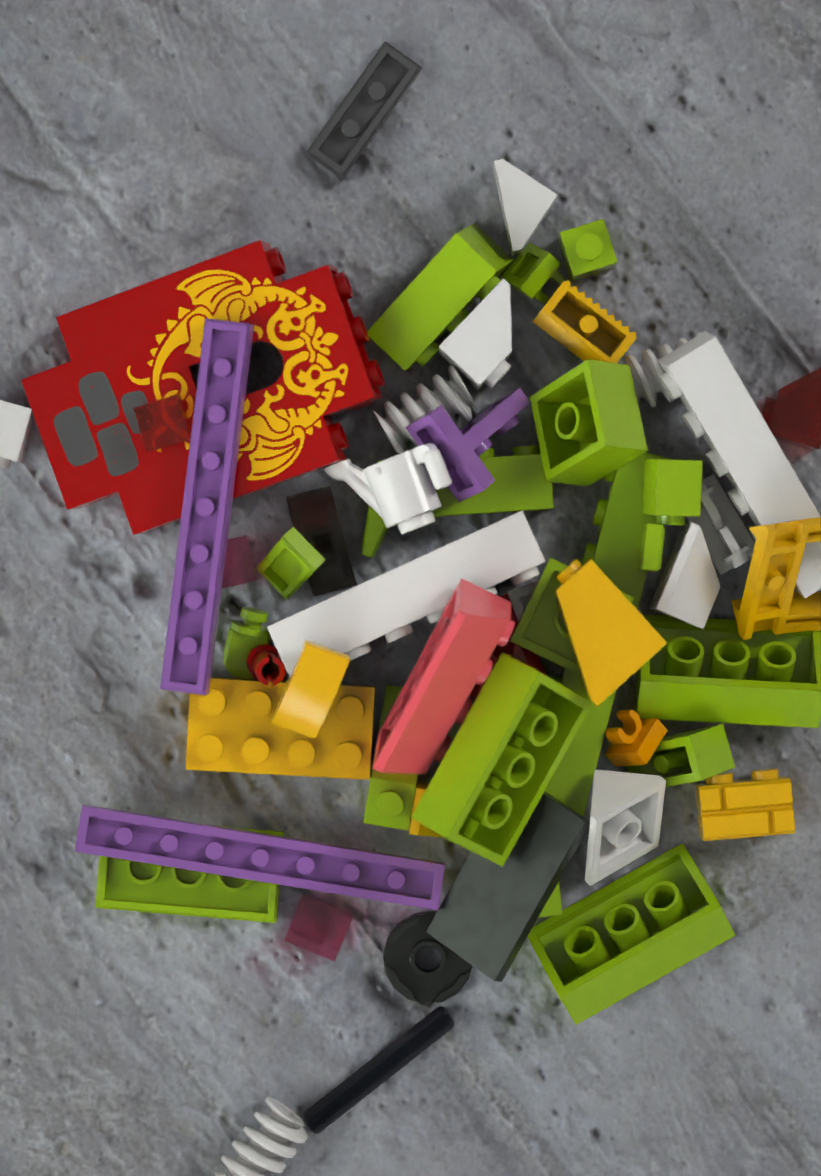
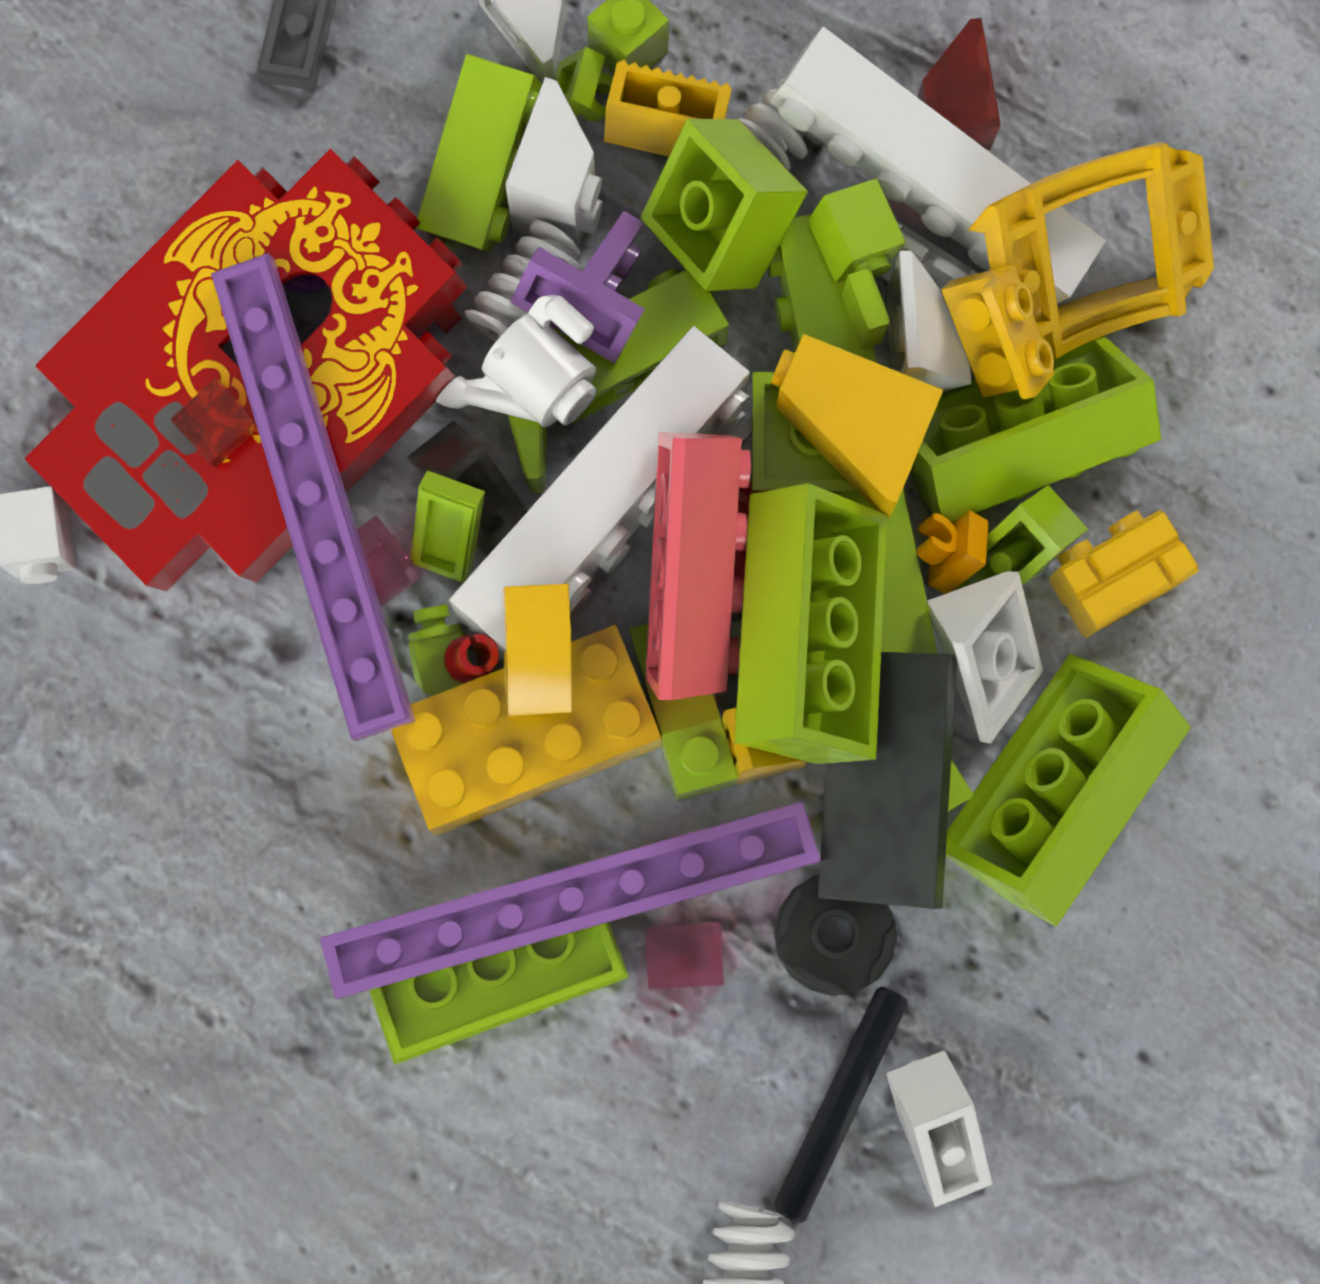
camera: 25 degrees left, 10 degrees down
none -> white slope [886,1050,993,1207]
none -> yellow bracket [941,264,1055,400]

